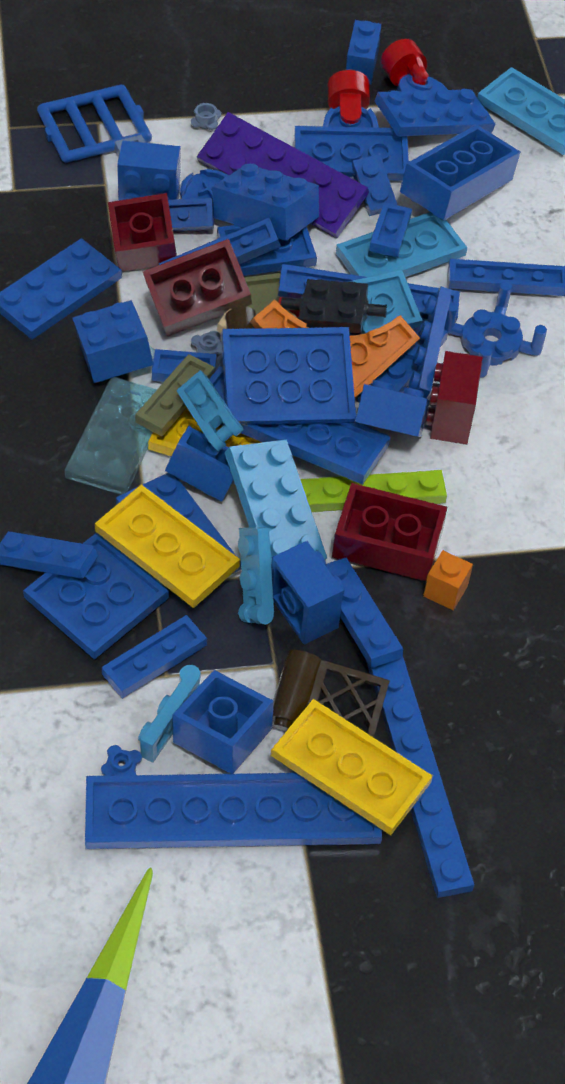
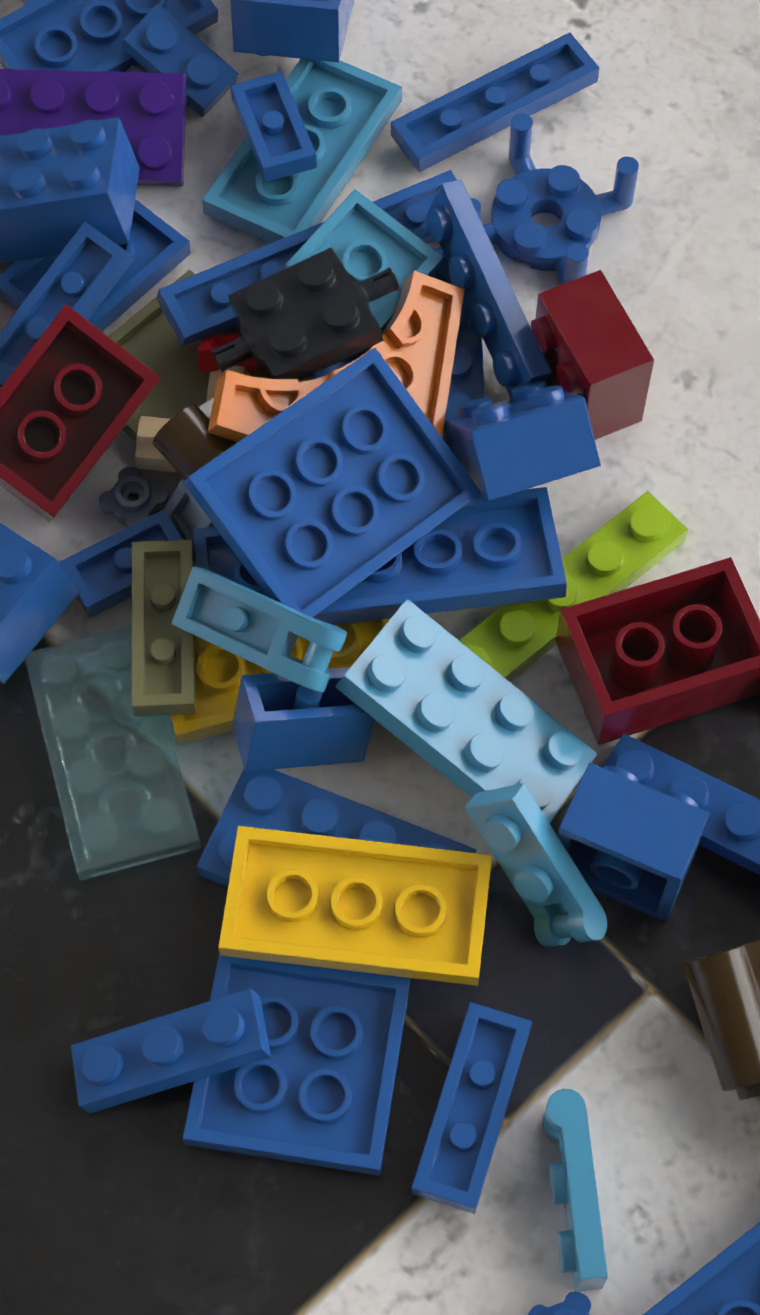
camera: 30 degrees left, 10 degrees up
blue brick [173,670,273,774] -> none

